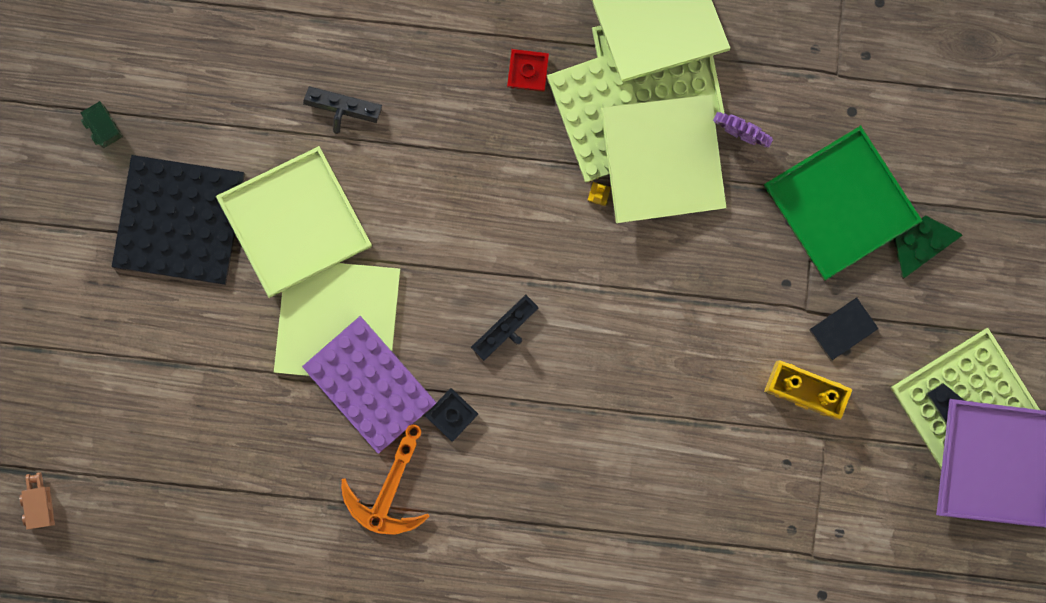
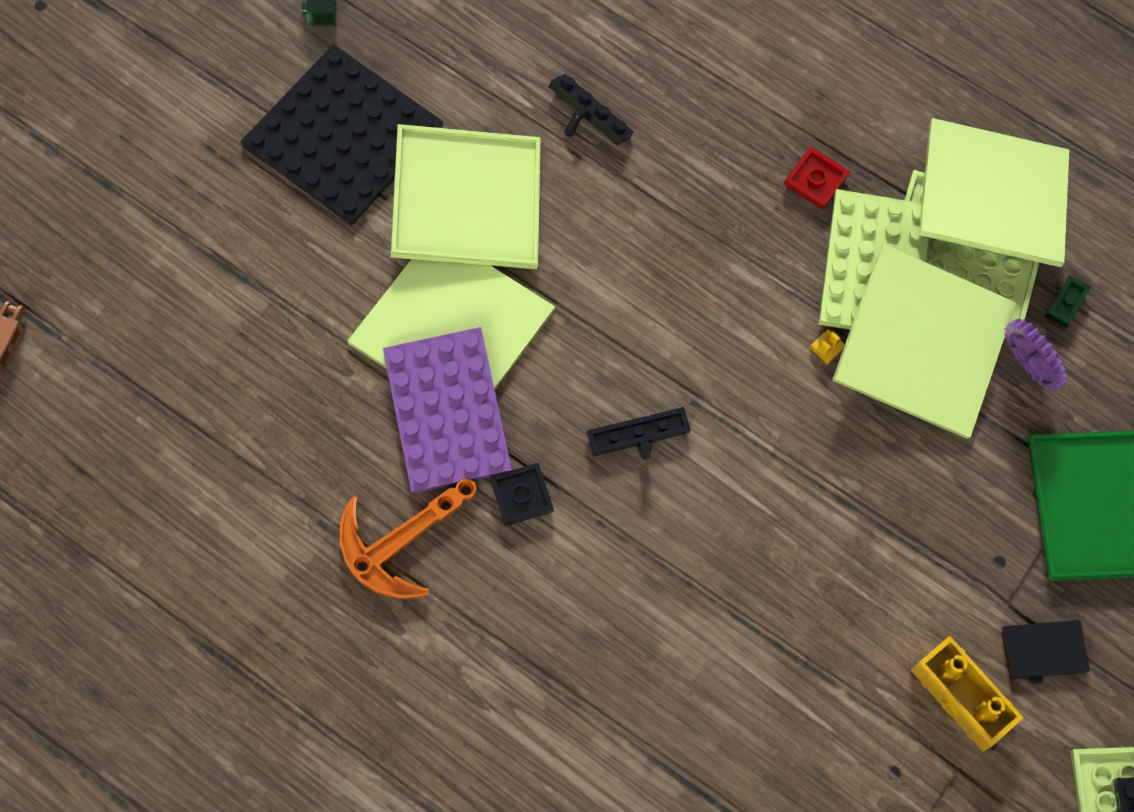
camera: 30 degrees right, 15 degrees down
none -> dark green plate [1045,275,1091,328]

